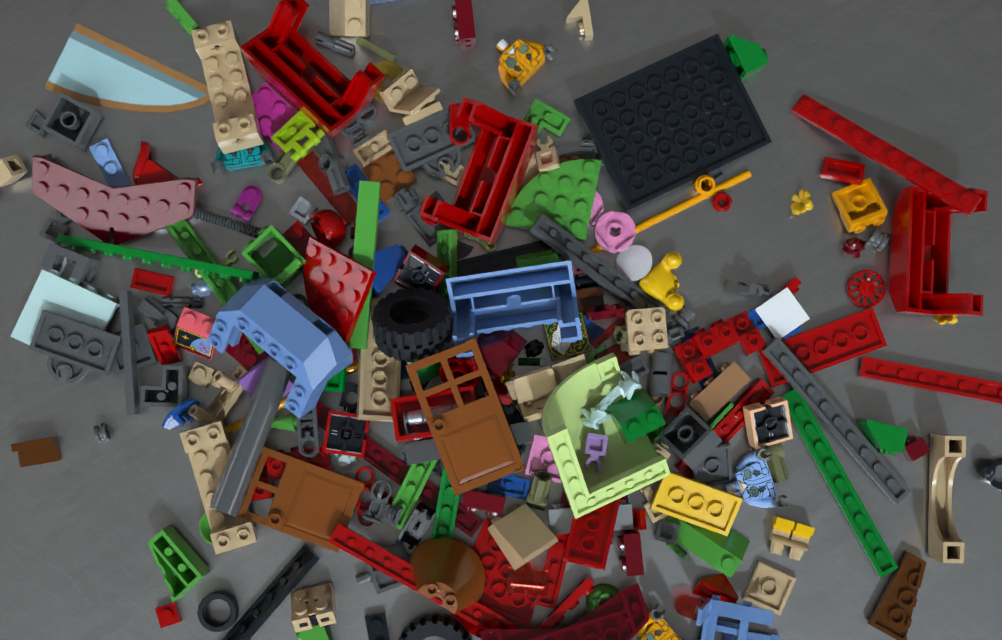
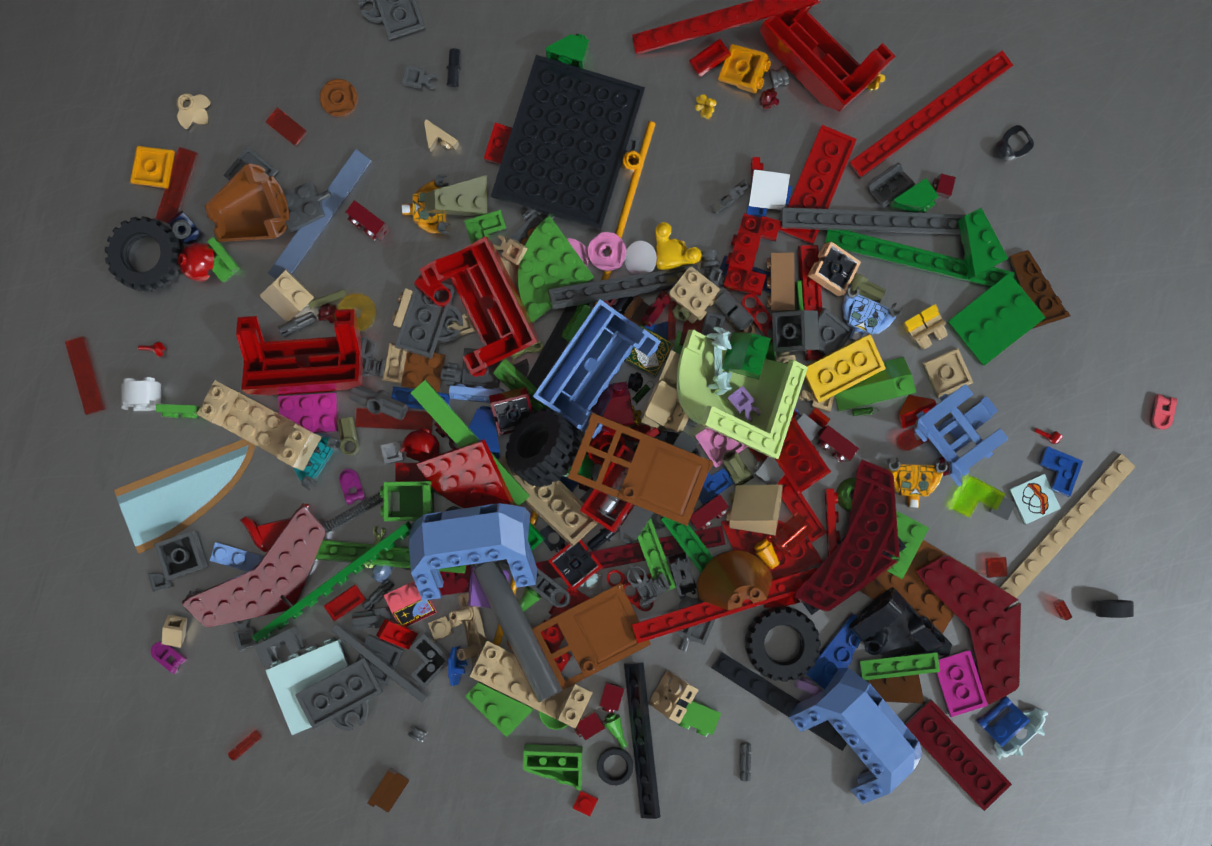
camera: 45 degrees left, 0 degrees up
lime plate [271,110,325,162] -> none
tan bracket [379,68,440,115] -> none
dark grey tile [655,520,681,545] -> none
red plate [712,192,732,212] -> none
red wheel [847,270,886,308] -> none
tan arch [928,434,966,564] -> none
none -> dark red plant [317,303,338,323]
none -> olive wedge [425,175,487,217]
none -> light blue plate [449,384,506,403]
none -> bright green wedge [465,682,534,737]
none -> red plate [483,122,512,165]
none -> dark red brick [574,710,605,740]
none -> black axle [587,525,621,551]
none -> dark red brick [599,682,625,713]
none -> bright green cone [603,713,628,749]
none -> light orange cone [754,539,780,569]
none -> dark grey bracket [868,162,915,207]
none -> green plate [948,273,1046,366]
none -> green wedge [958,207,1008,280]

